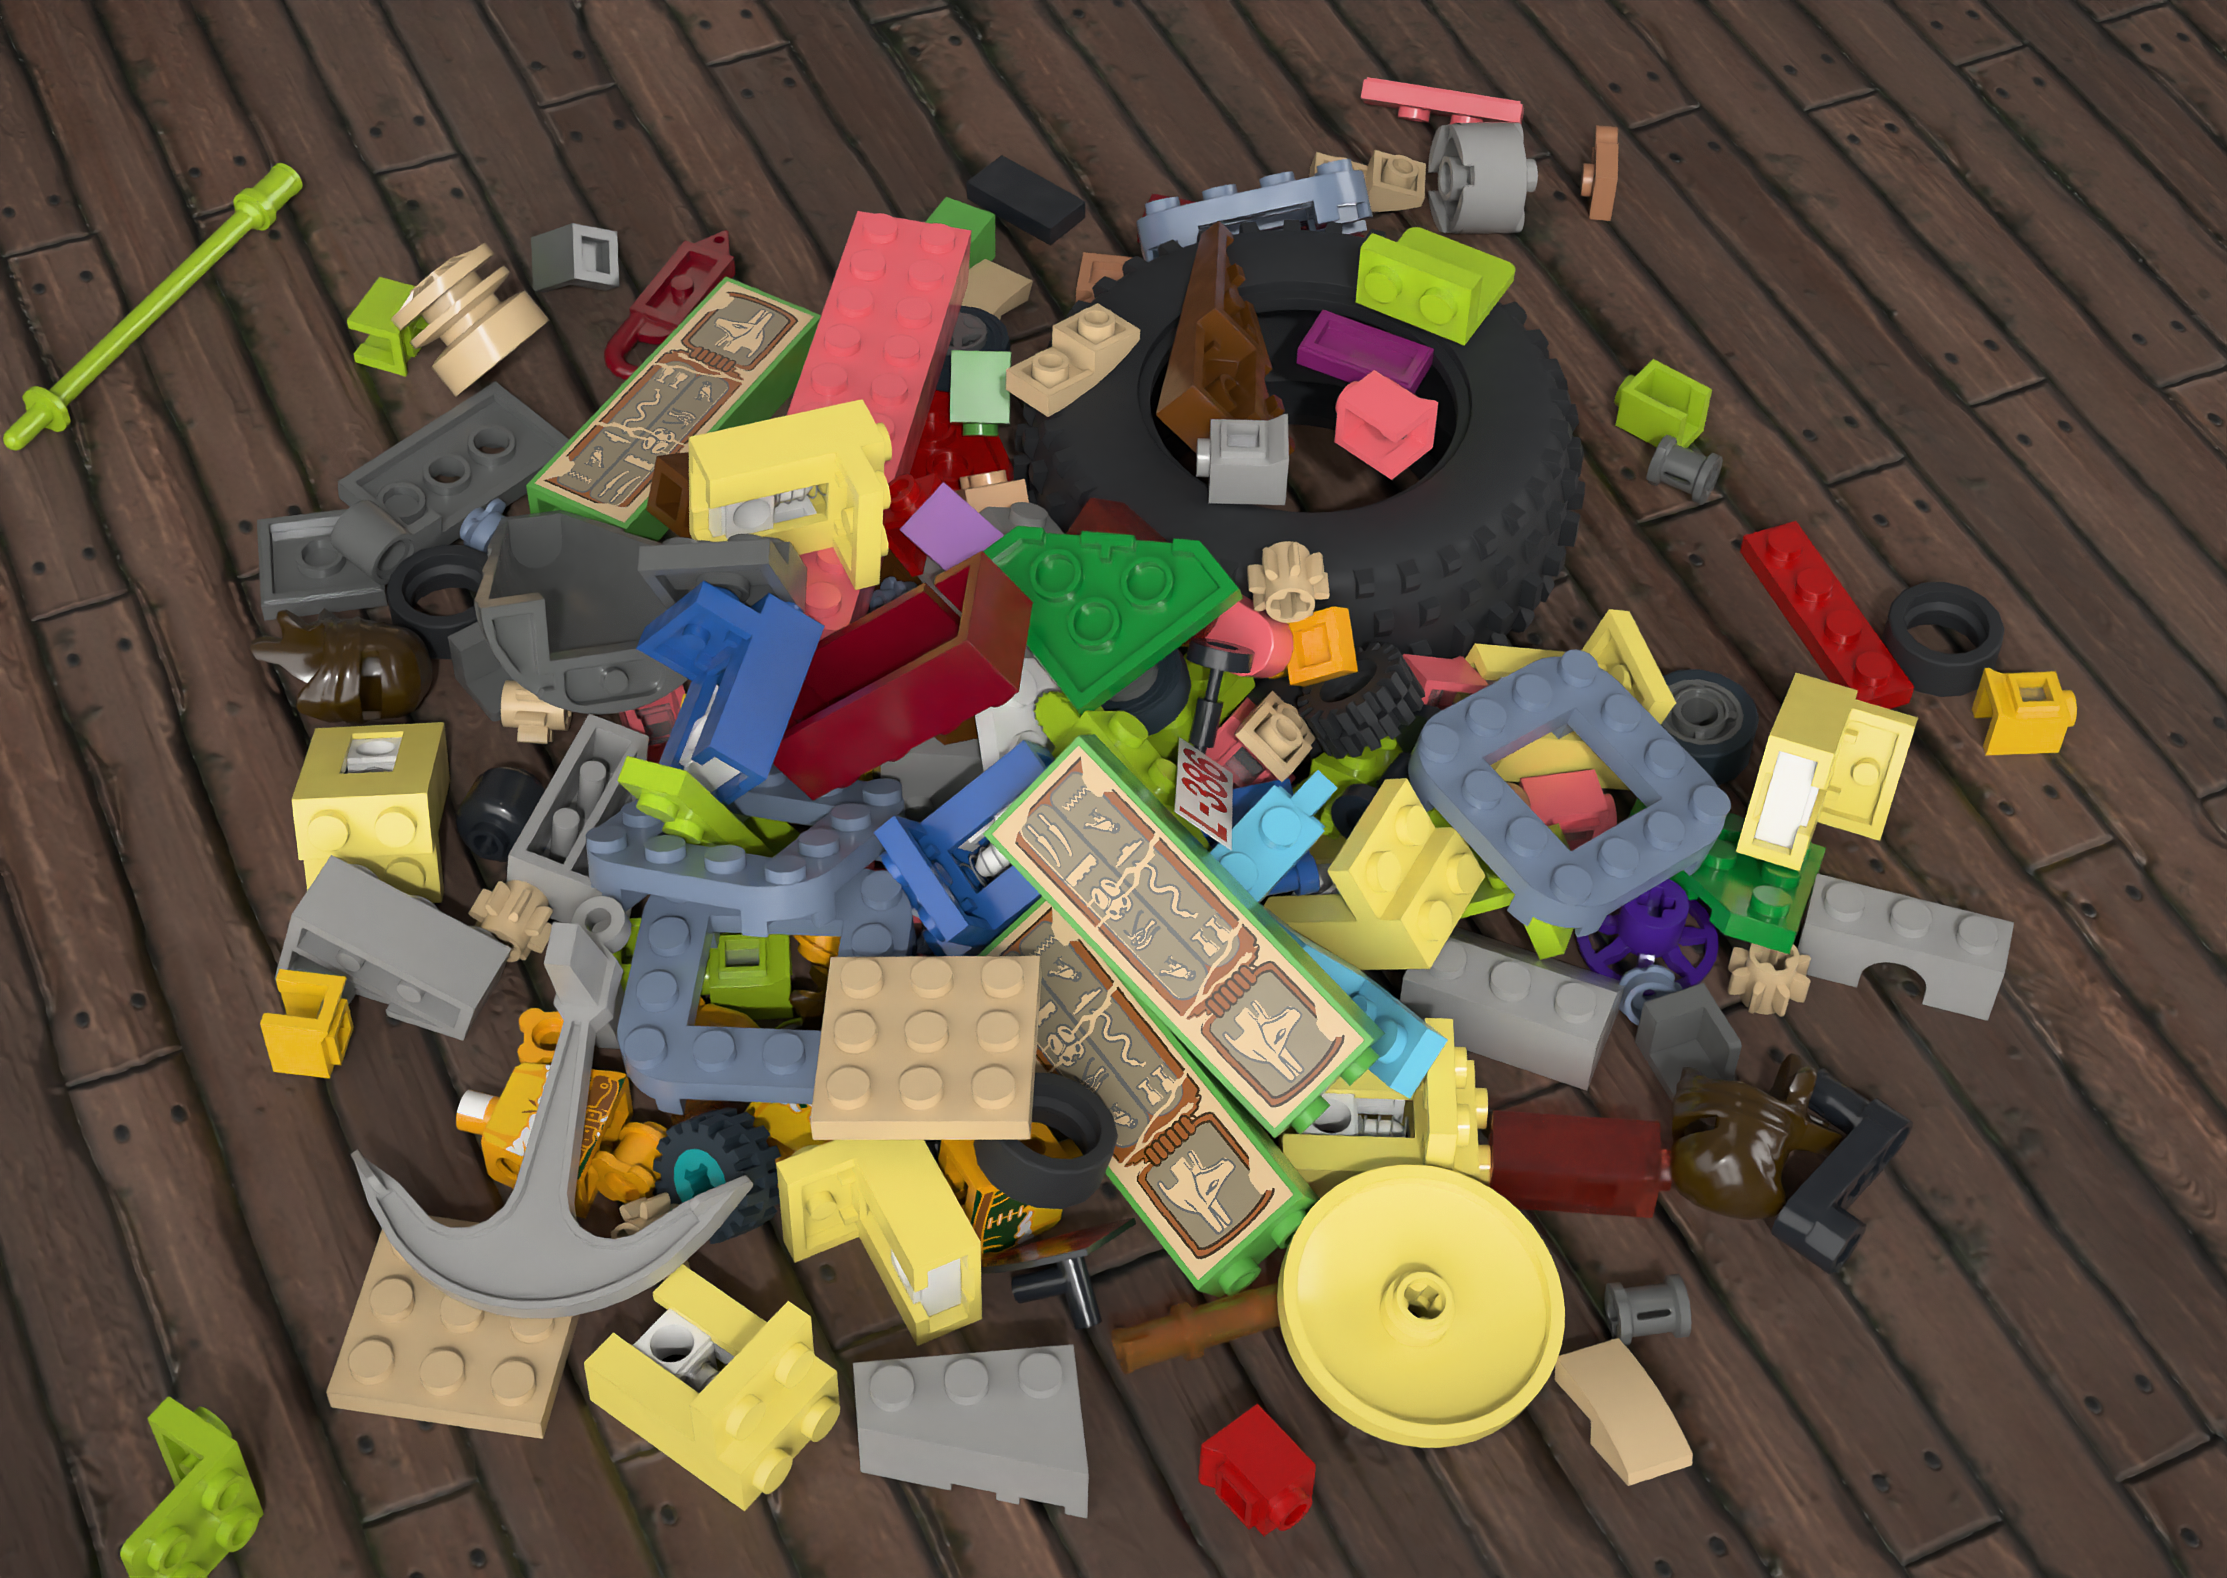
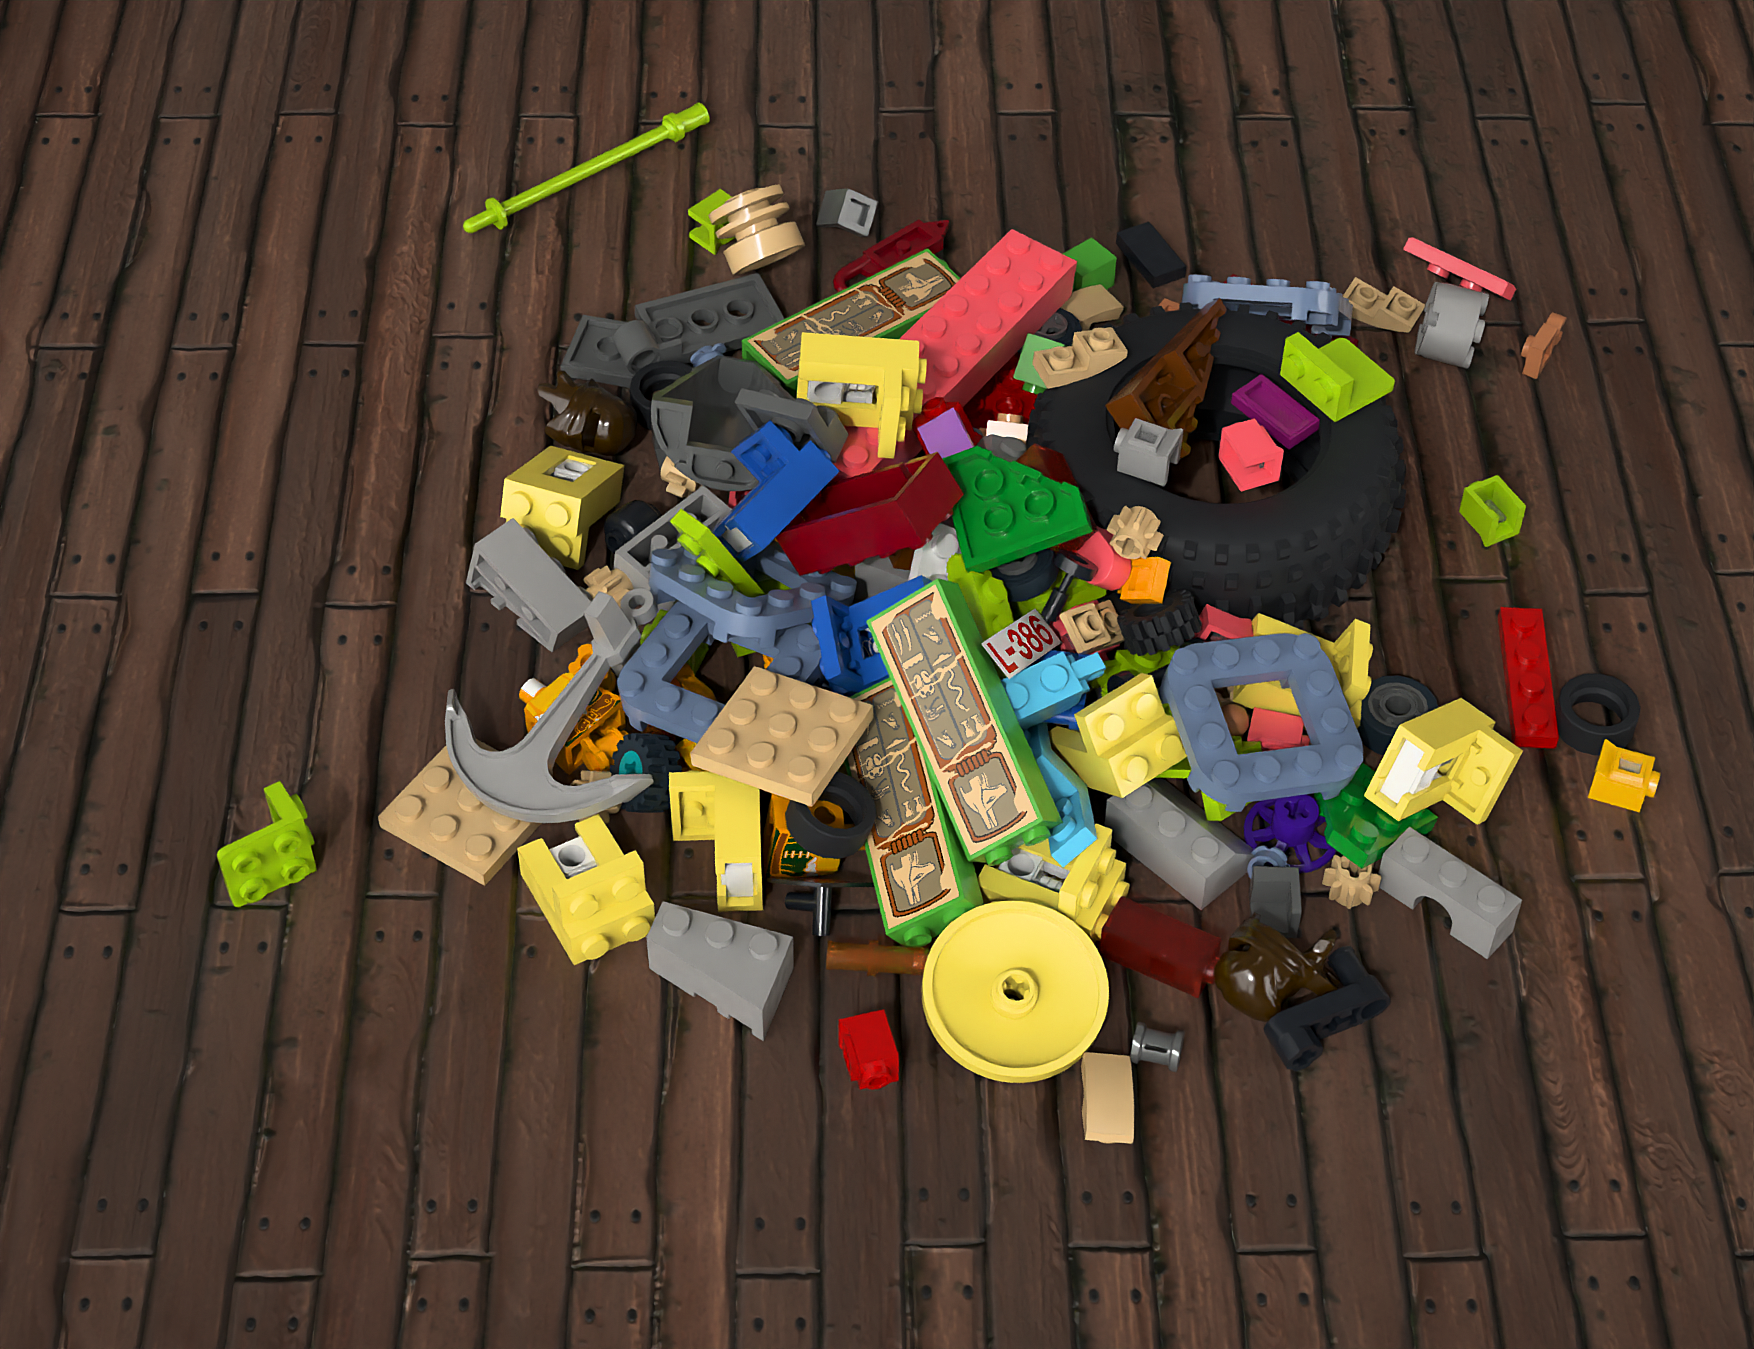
camera: 25 degrees right, 0 degrees up
yellow window [260,969,354,1079] -> none
lime window [701,933,793,1020] -> none
dark grey bush [1646,435,1723,505] -> none

